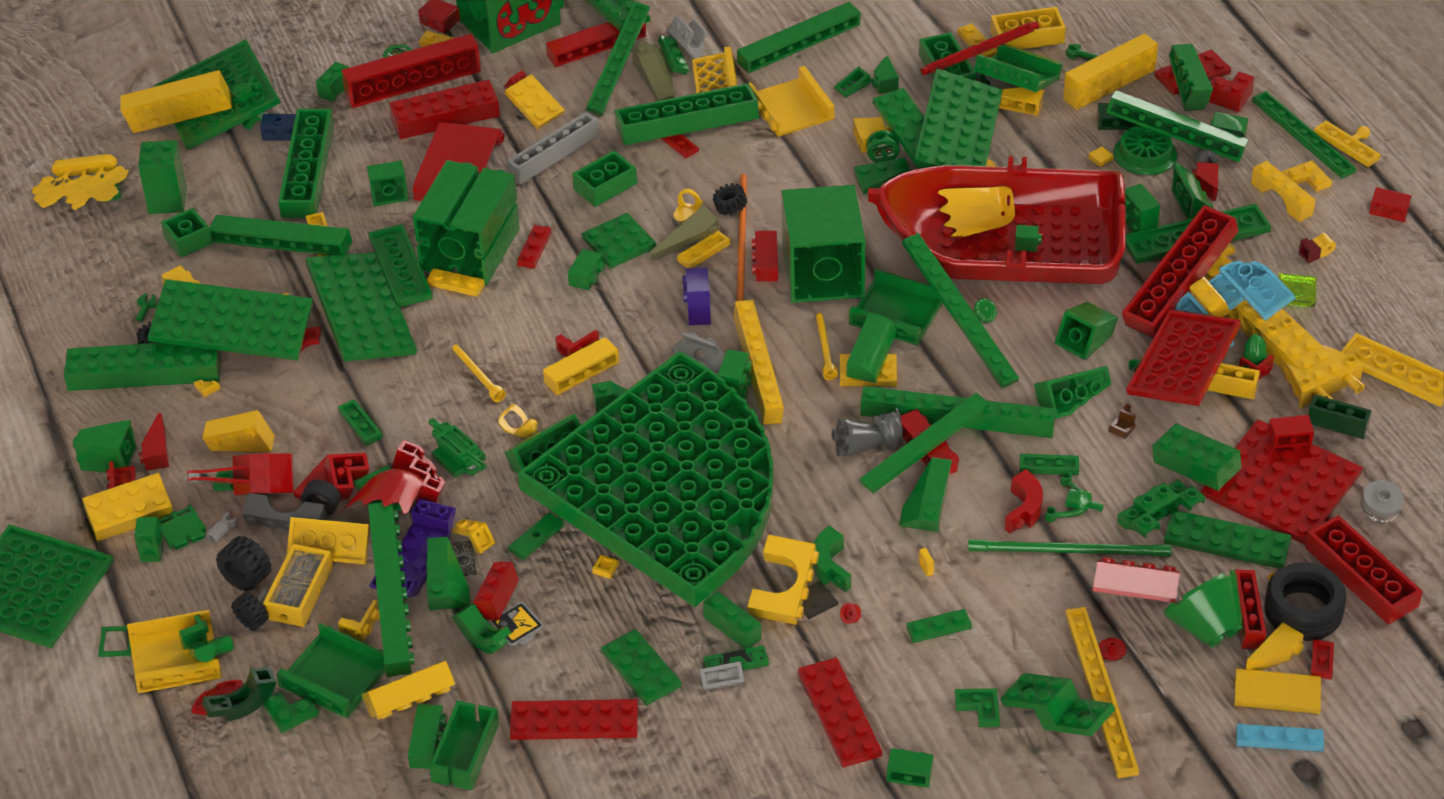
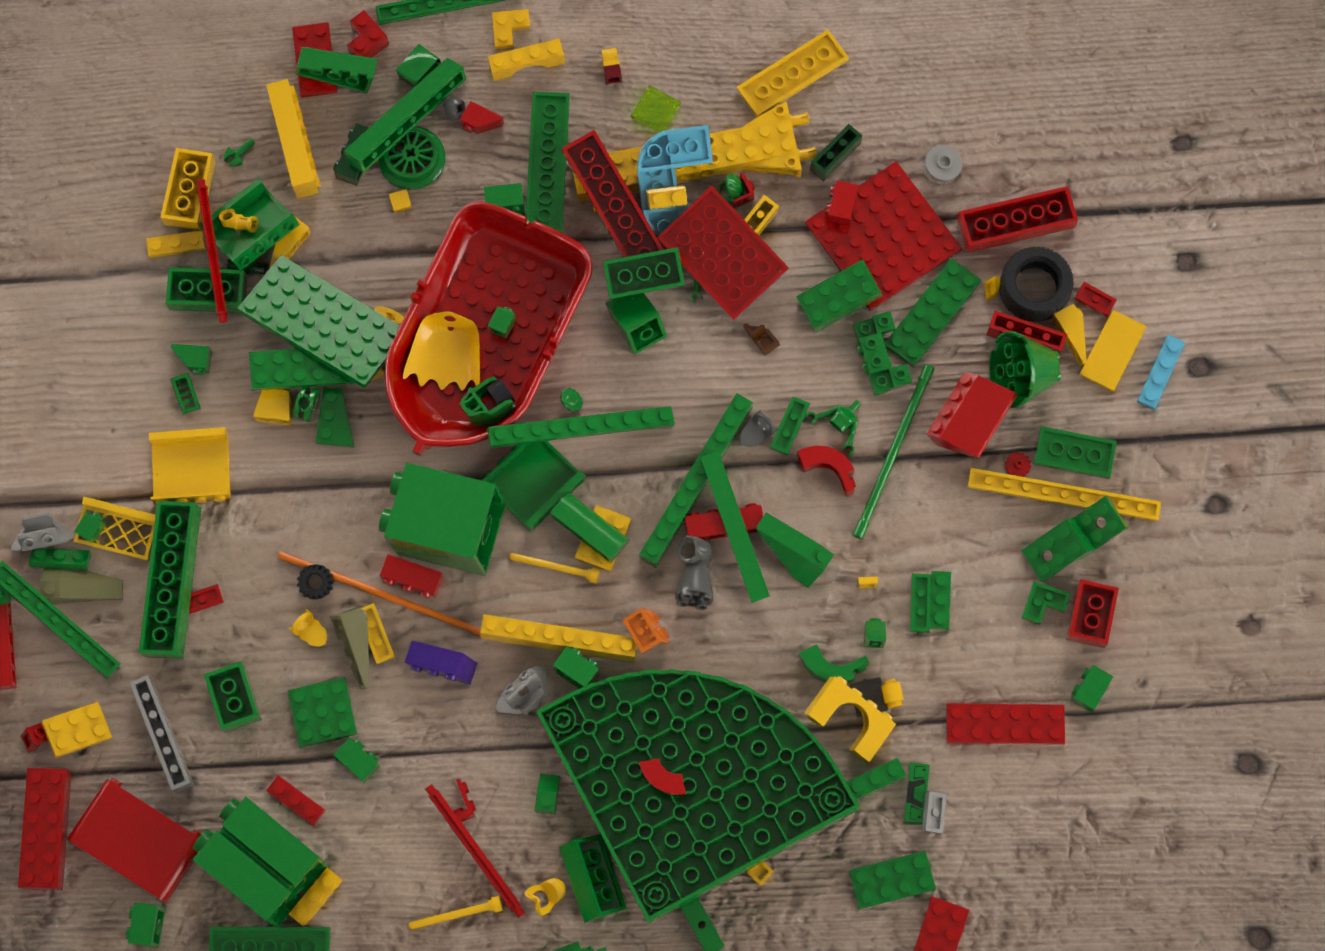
camera: 70 degrees left, 30 degrees up
yellow brick [543,337,619,396] -> none
green brick [737,2,861,74] -> none
red tile [840,603,861,624] -> none
green wedge [1034,365,1111,419] -> none
green slope [1171,163,1214,220] -> none
none -> green brick [74,511,107,543]
none -> yellow connector [219,209,258,233]
none -> red piece [425,784,525,918]
none -> green piece [459,377,516,427]
none -> green brick [602,247,685,300]
none -> orange bracket [623,608,670,654]
none -> red tile [639,758,686,795]
none -> dark grey piece [740,410,778,447]
none -> green slope [864,618,886,648]
none -> yellow brick [881,679,904,709]
none -> green plate [910,573,931,633]
none -> green plate [1034,426,1117,479]
none -> red brick [1066,579,1119,648]

